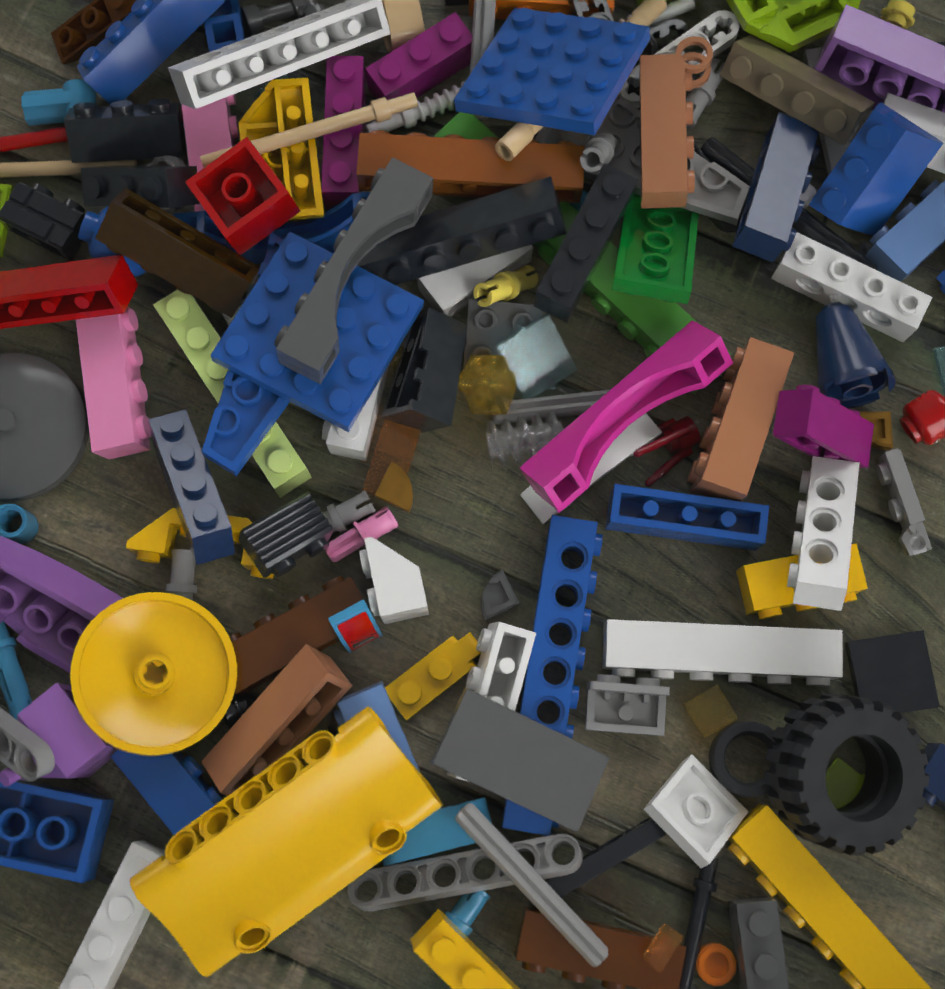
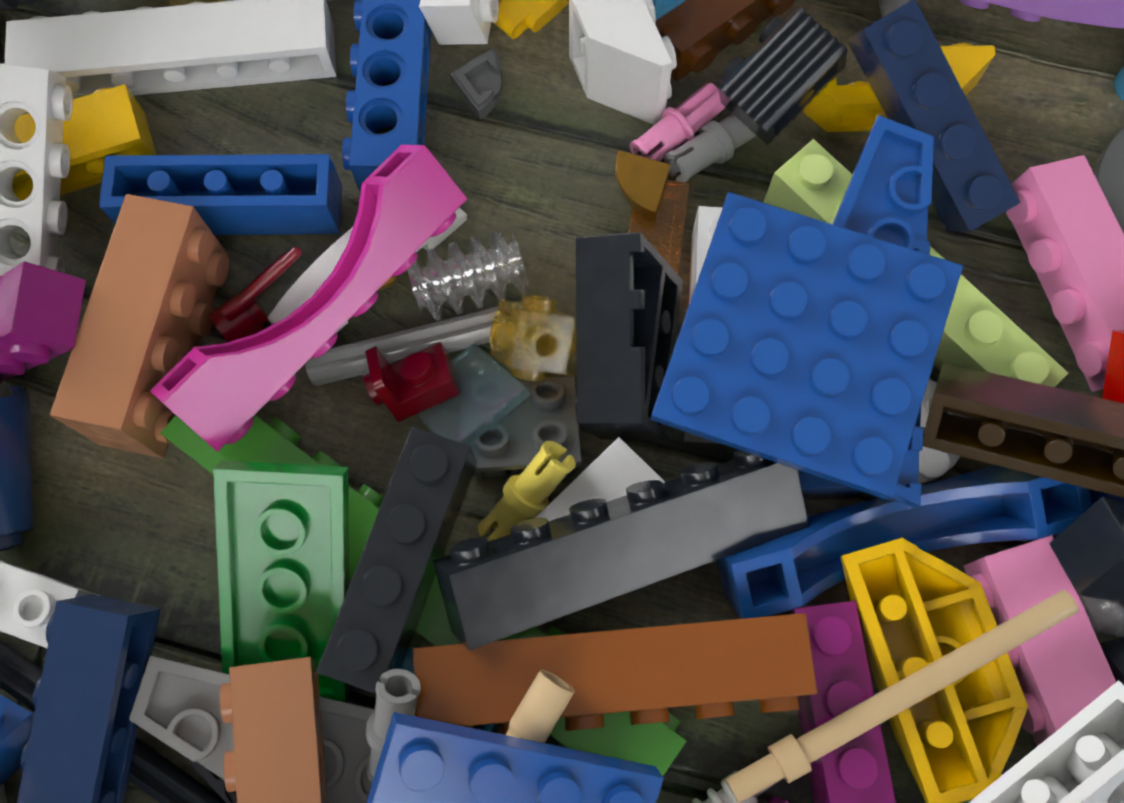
camera: 175 degrees right, 5 degrees down
red brick [185,137,301,255] -> none
dark grey arch [274,157,433,385] -> none
none -> dark red bracket [363,342,460,422]

